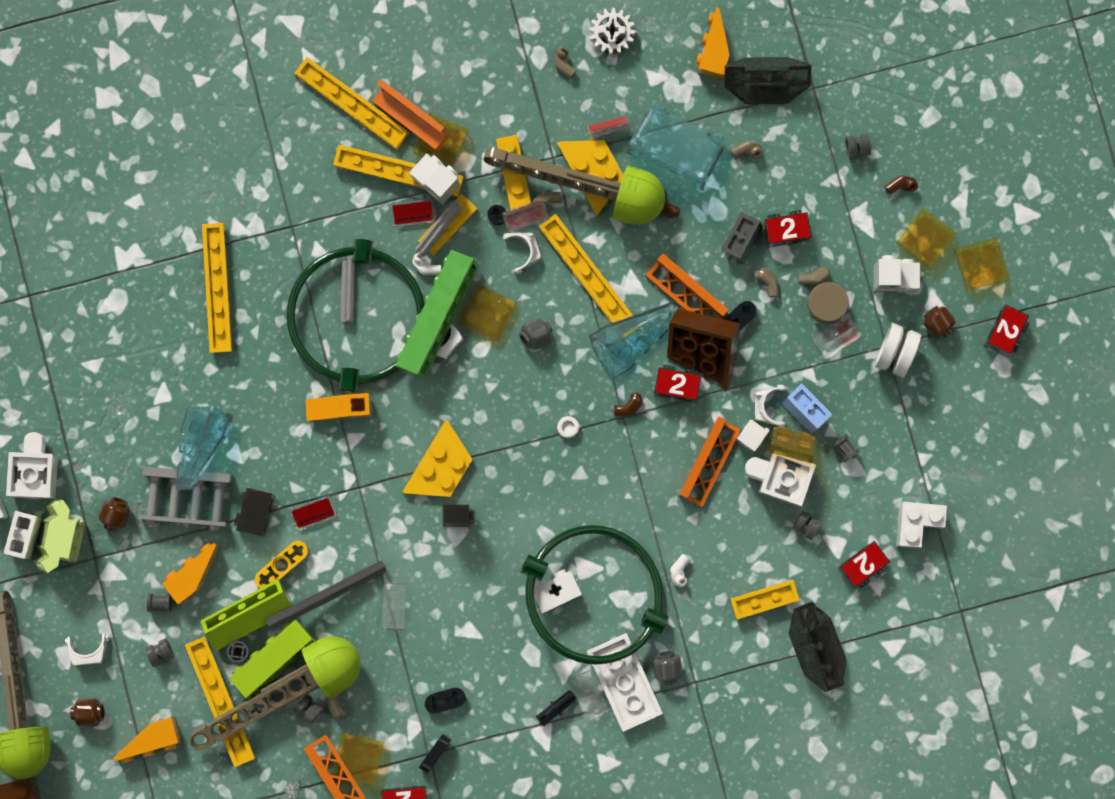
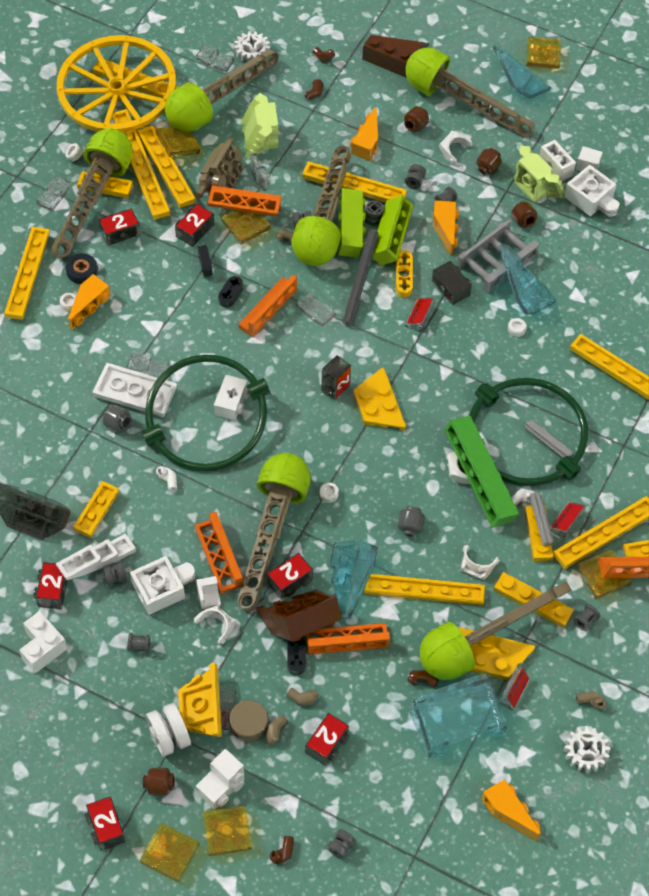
camera: 125 degrees right, 25 degrees down
light orange slope [306,393,372,422] -> none
white brick [409,153,460,205] -> none
clear yellow plate [458,284,517,342] -> none
black bush [487,205,507,225] -> none
clear slope [502,199,550,233] -> none
dark tan arm [532,191,561,207] -> none
black axle [536,690,577,727] -> none
reddish brown arm [614,393,643,416] -> none
dark grey hinge [721,212,763,265] -> none
clear smoke wedge [724,57,812,104] -> none
dark tan arm [730,141,763,159] -> none
clear yellow plate [769,427,816,463] -> none
light blue hinge [781,384,832,434] -> none
none -> white slope [56,534,136,580]
none -> yellow wing [178,662,222,737]
none -> piece [238,453,311,612]
none -> orange fence [239,275,298,337]
none -> reddish brown head [476,148,502,175]
none -> white tile [508,318,527,337]
none -> dark grey bush [574,604,600,631]

